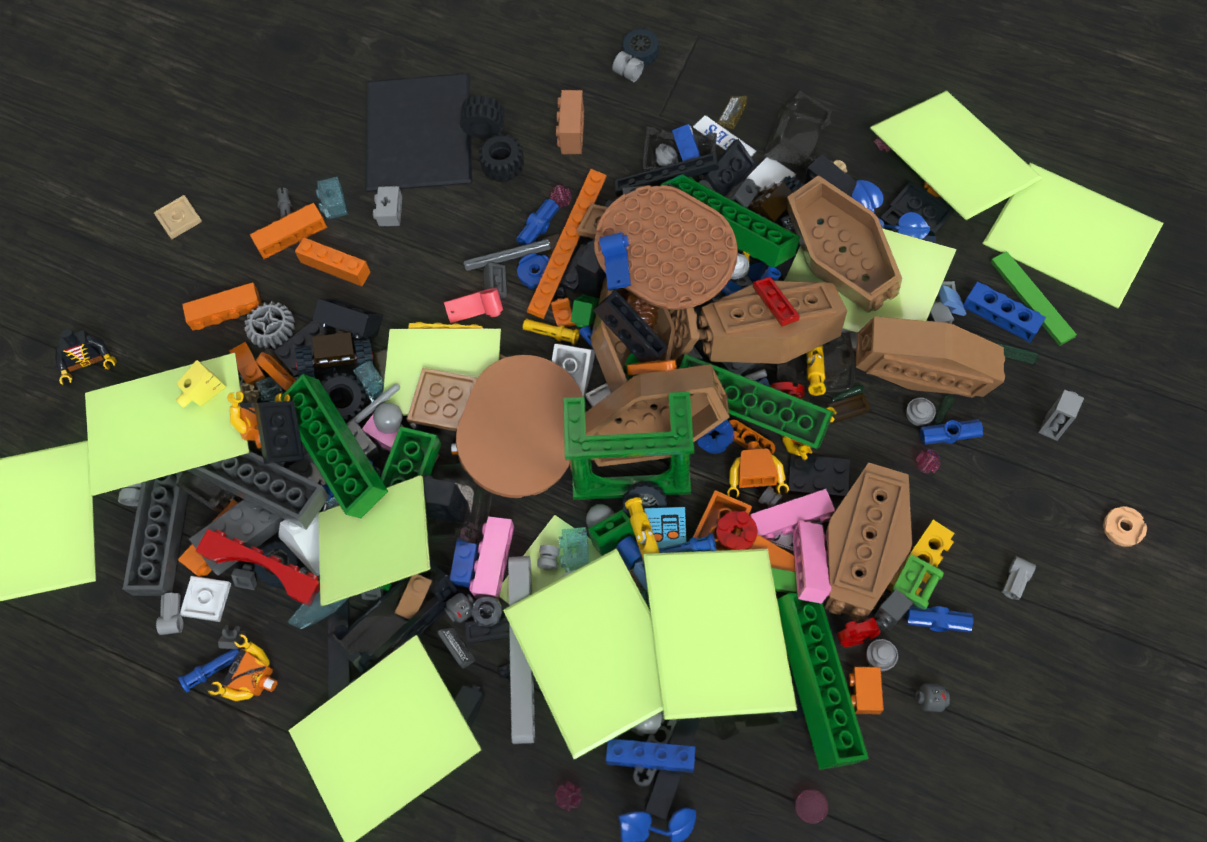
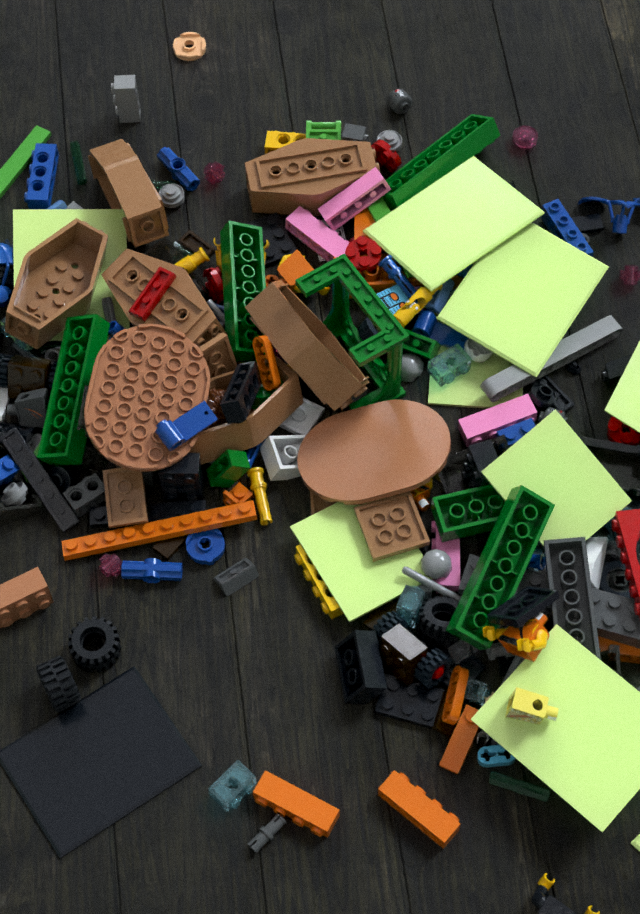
camera: 125 degrees left, 5 degrees down
light grey gear [244,301,295,349] -> none
orange brick [295,237,371,286] -> none
light grey brick [373,186,402,226] -> none
slope [438,628,475,669] -> none
coral door [444,288,503,323] -> none
dark grey axle [464,239,551,271] -> none
light grey wheel [537,545,560,570] -> none
dark grey wheel [758,486,783,508] -> none
orange brick [848,667,883,714] -> none
blue piece [906,606,973,633] -> none
light grey piece [1002,556,1036,600] -> none

